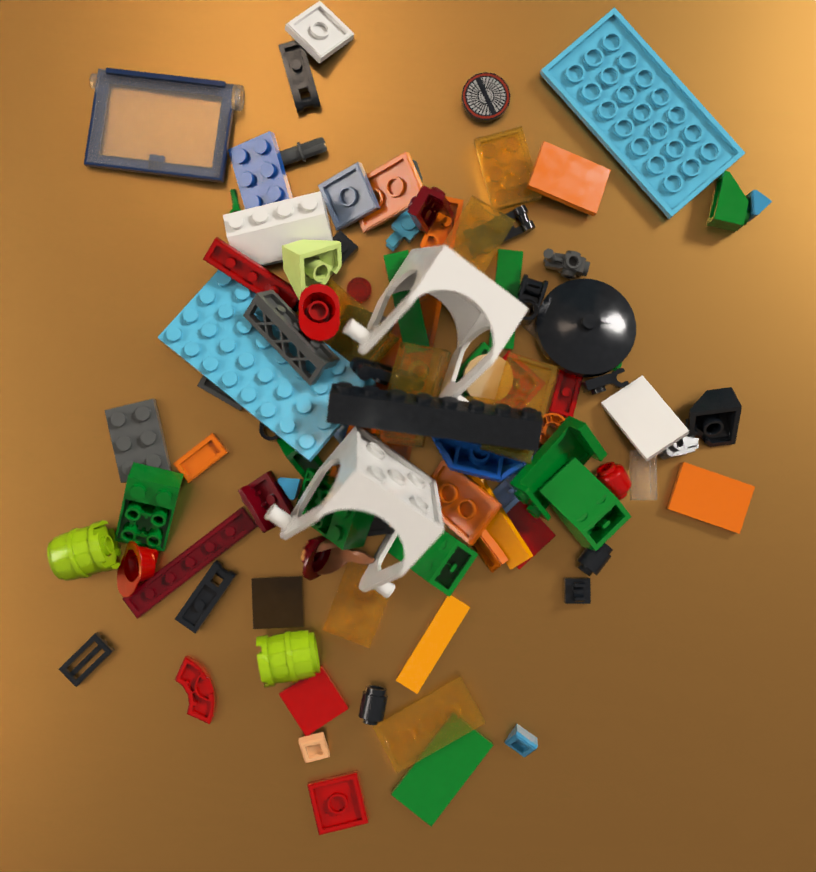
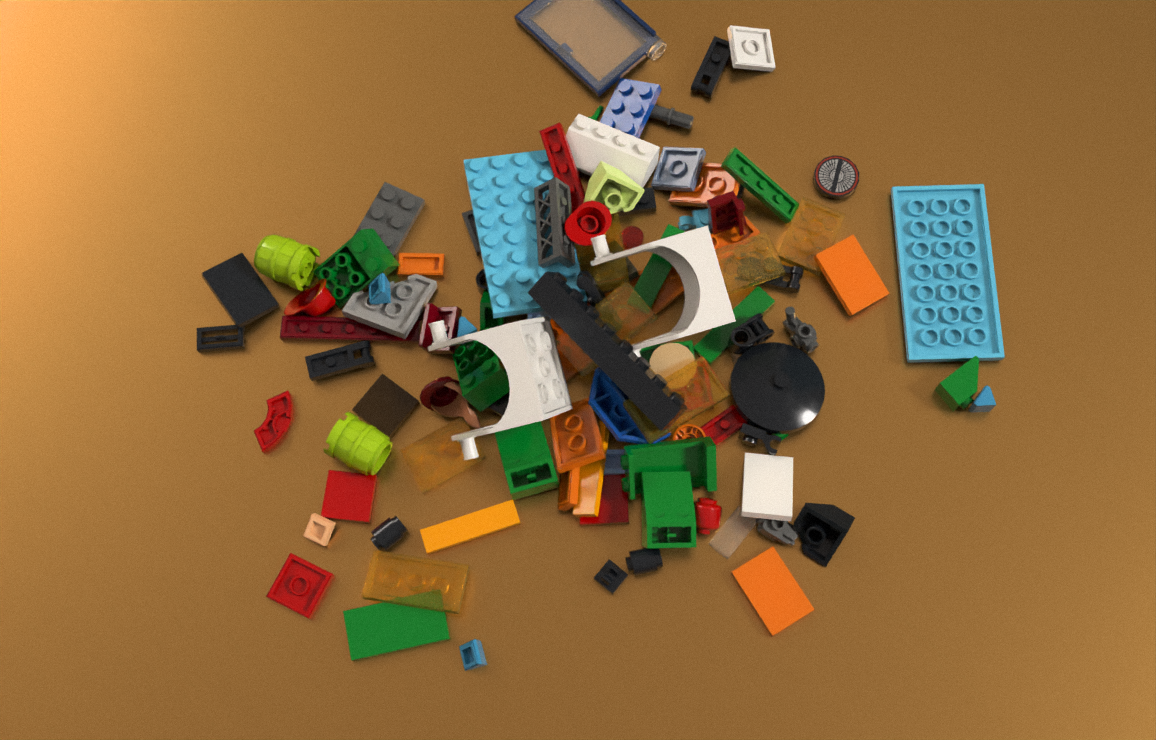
camera: 45 degrees right, 15 degrees down
none -> black tile [201,253,279,329]
none -> light grey plate [342,274,438,339]
none -> dark azure slope [369,273,391,304]
none -> green tile [721,147,800,223]

